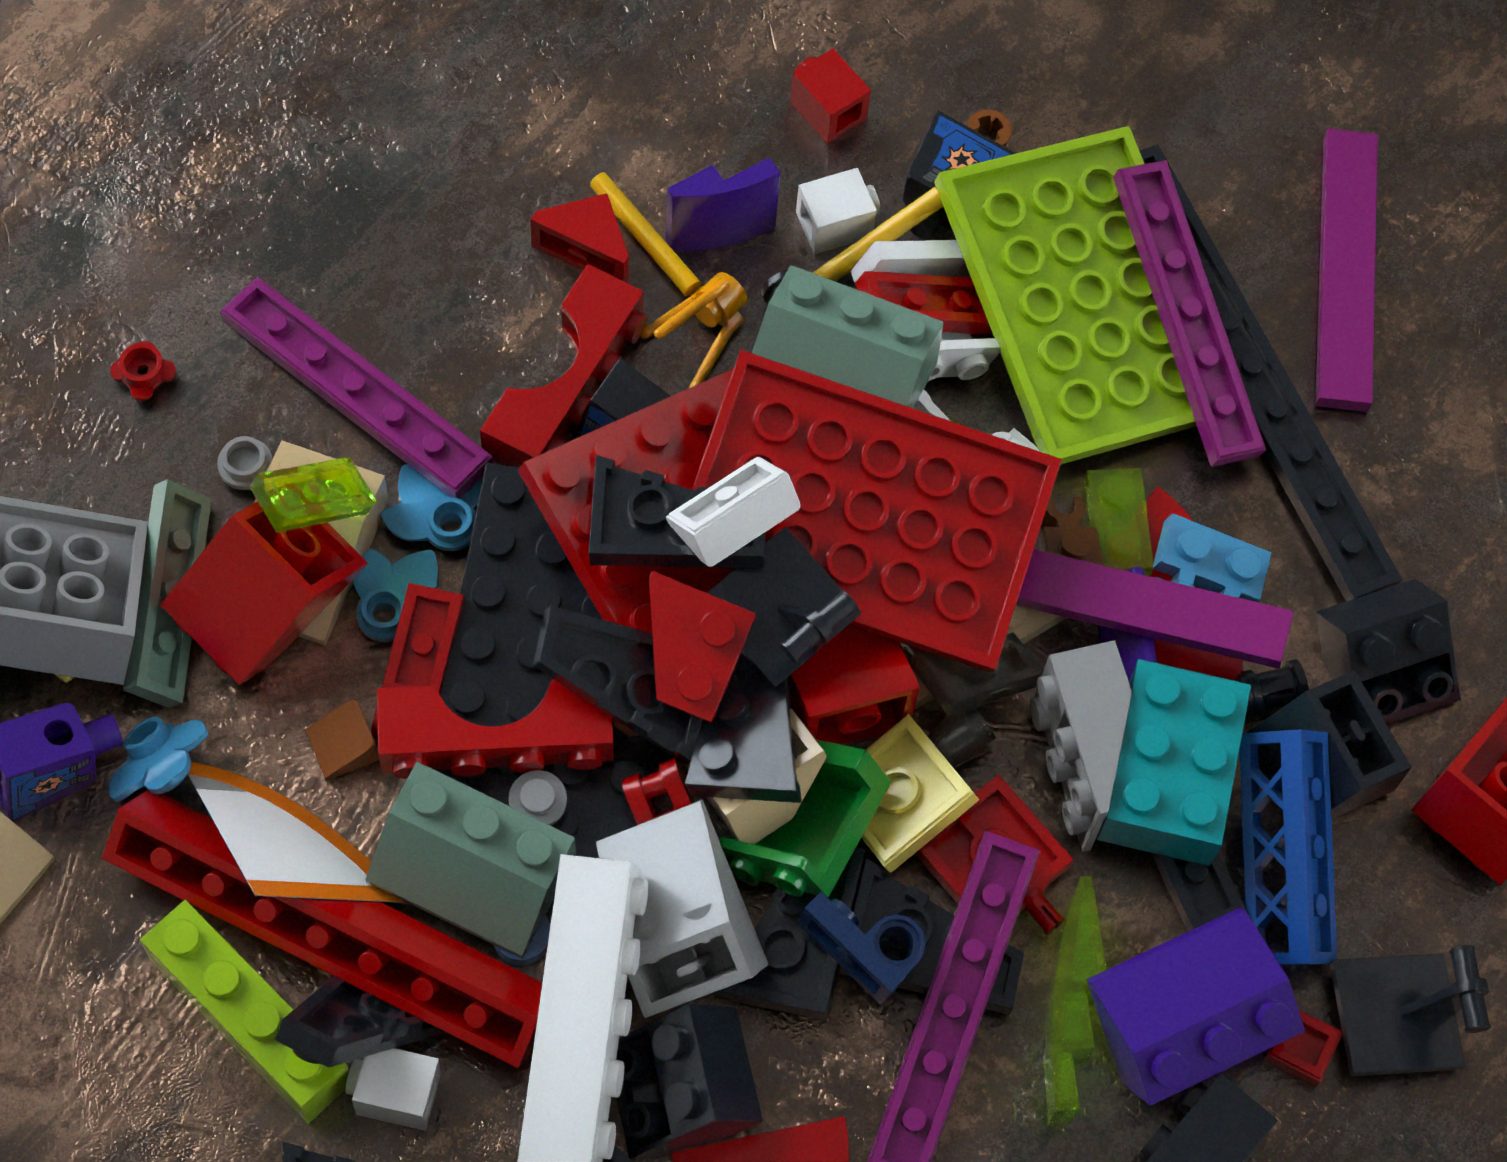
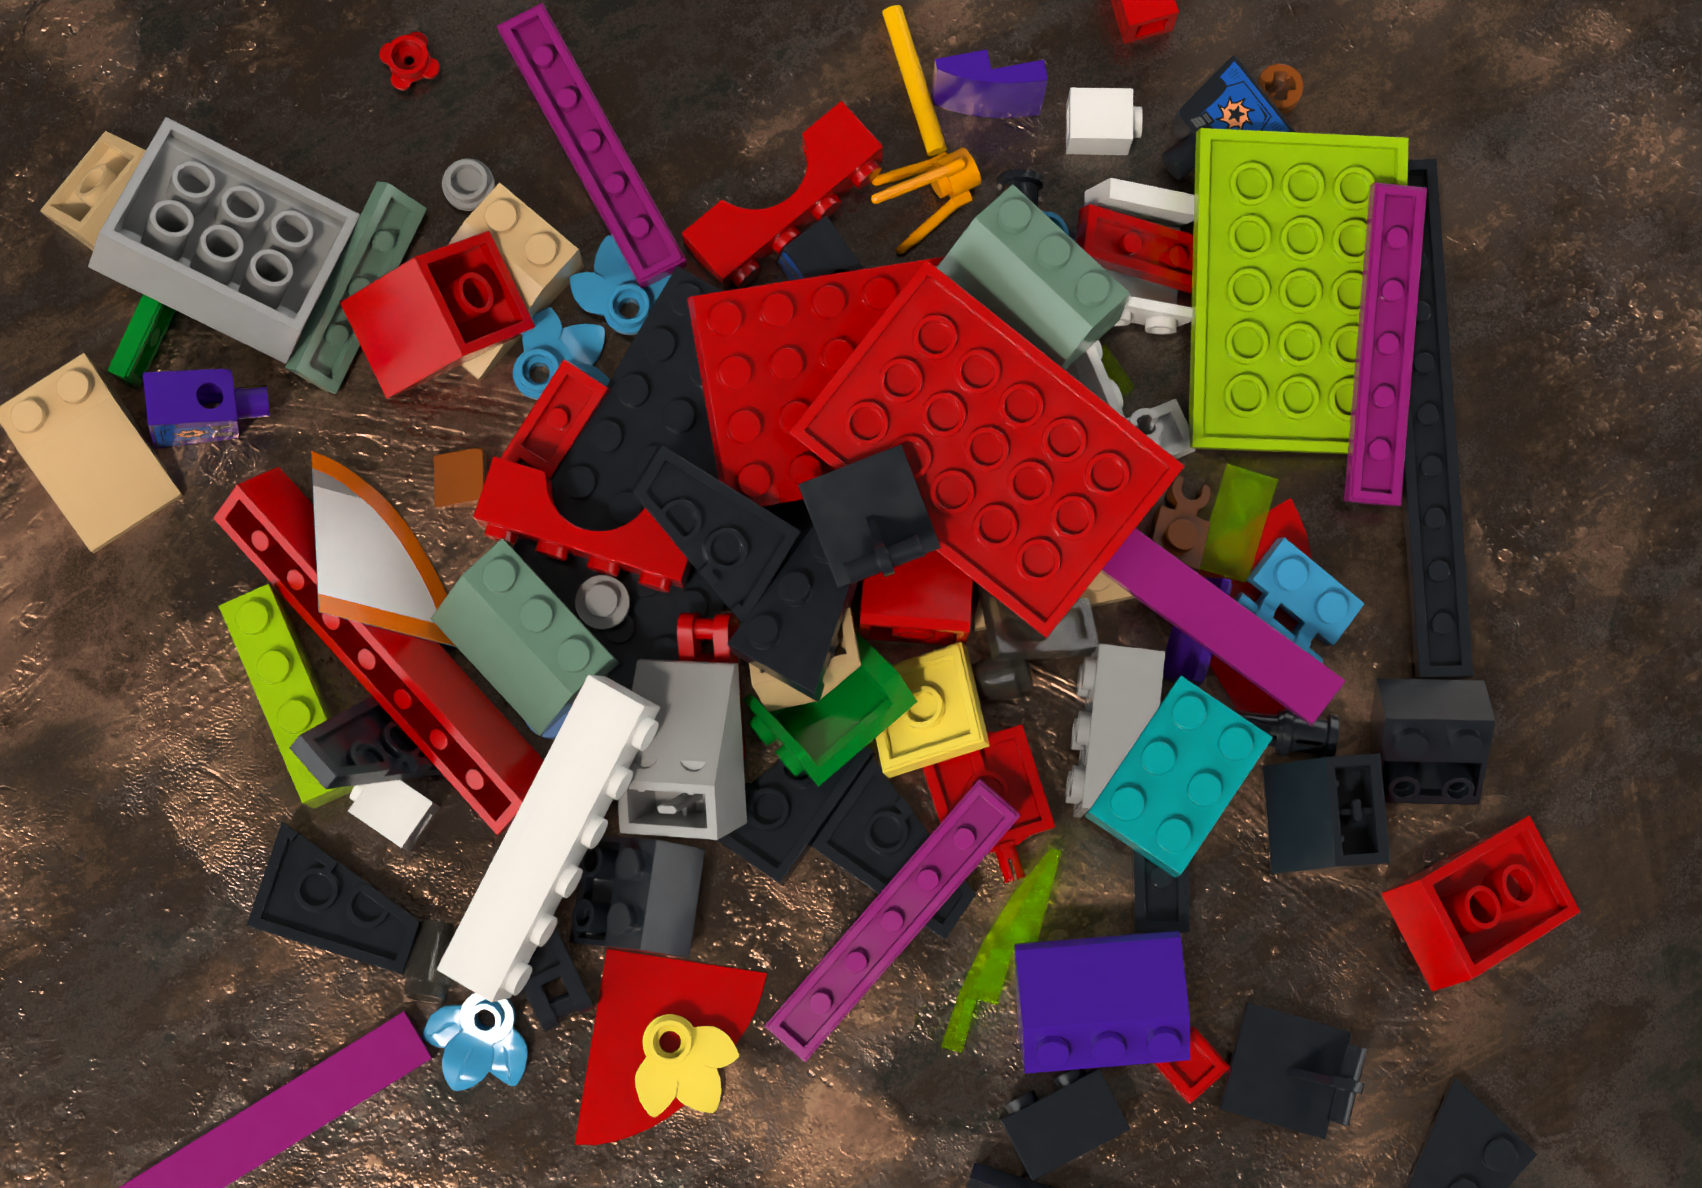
camera: 25 degrees right, 15 degrees up
dark azure plate [109,717,208,802] -> none
clear neon green plate [250,457,377,533] -> none
red slope [530,193,629,283] -> none
black wing [588,455,766,568] -> none
red wing [649,571,757,724] -> none
white slope [666,457,800,567] -> none
dark blue plate [796,892,926,1005] -> none
yellow bar [812,187,943,282] -> none
blue fence [1240,729,1337,965] -> none
magenta tile [1315,128,1378,412] -> none

